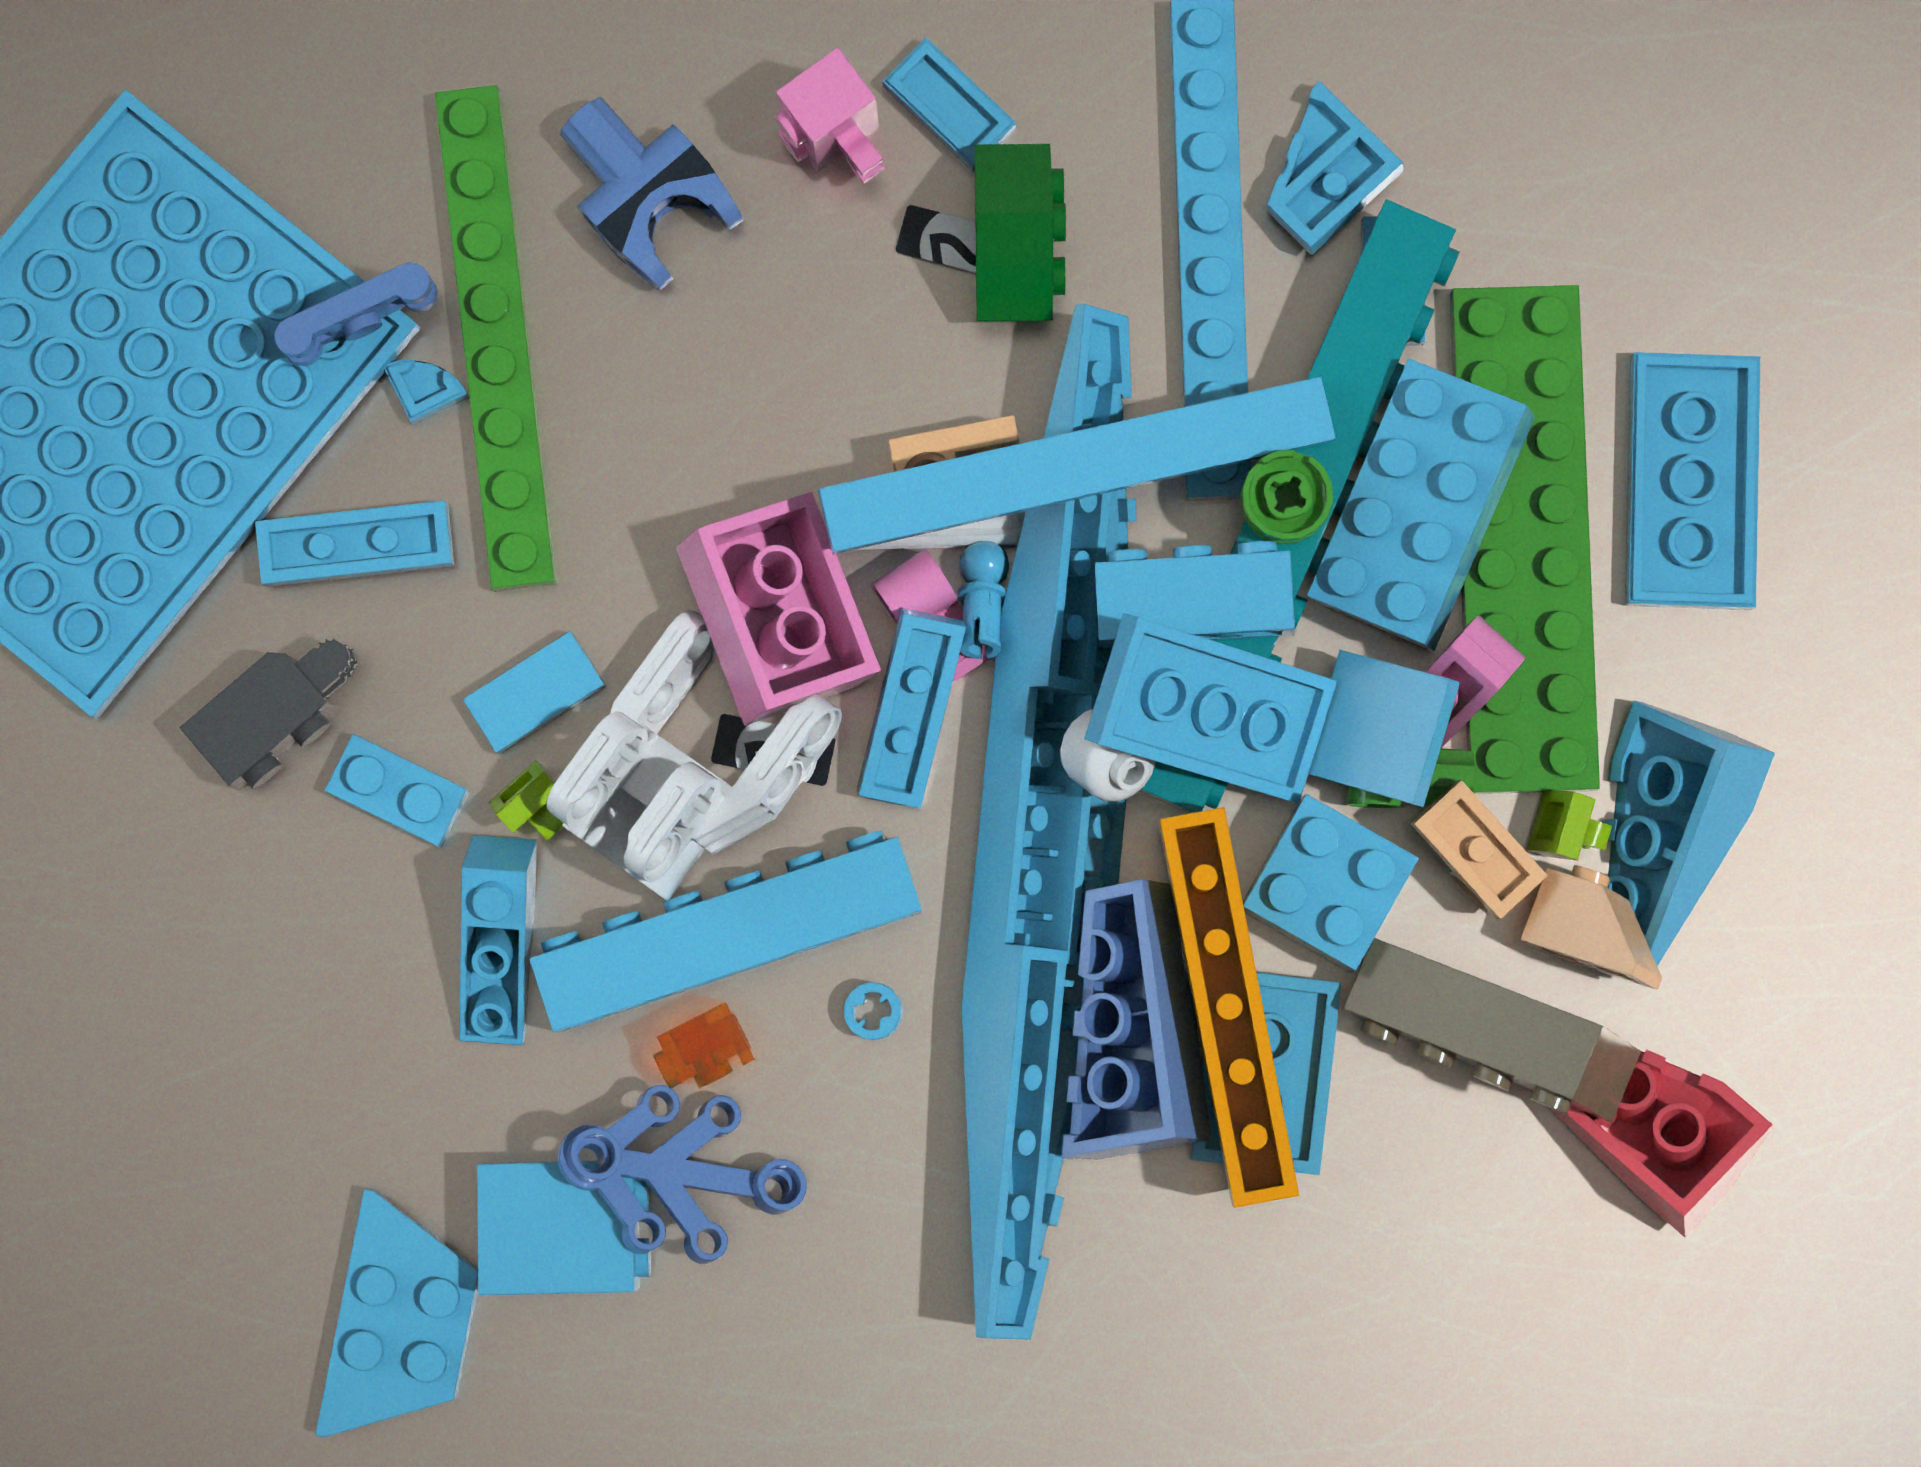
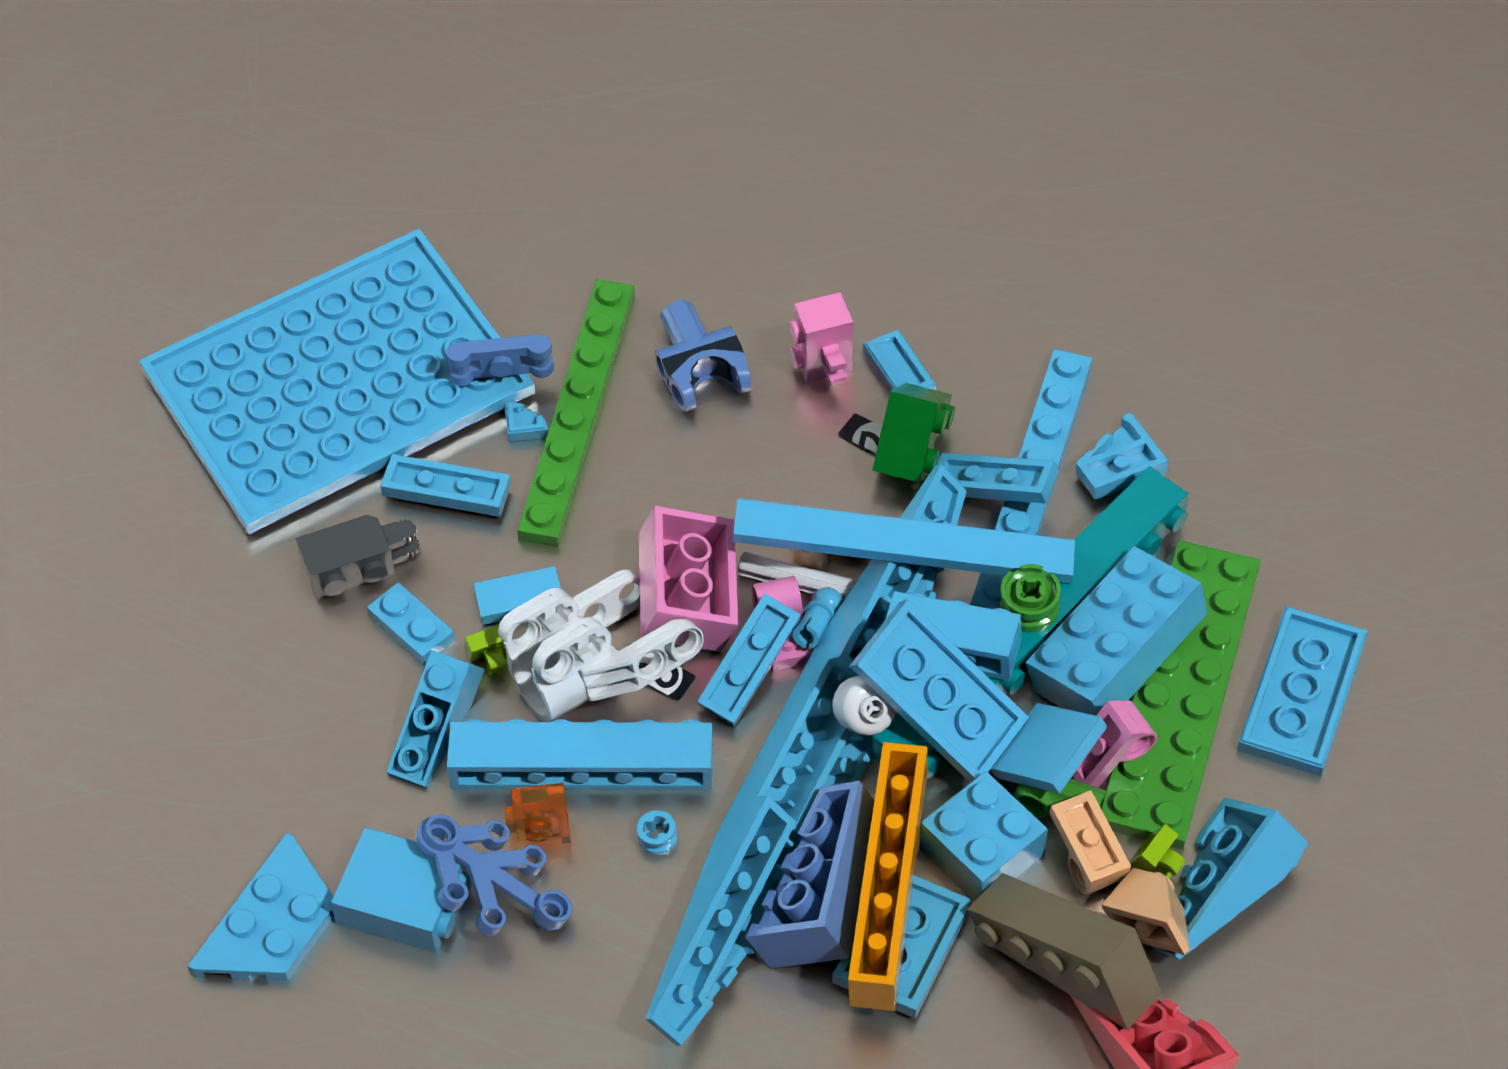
camera: 20 degrees right, 30 degrees down
none -> medium azure plate [937,453,1059,503]

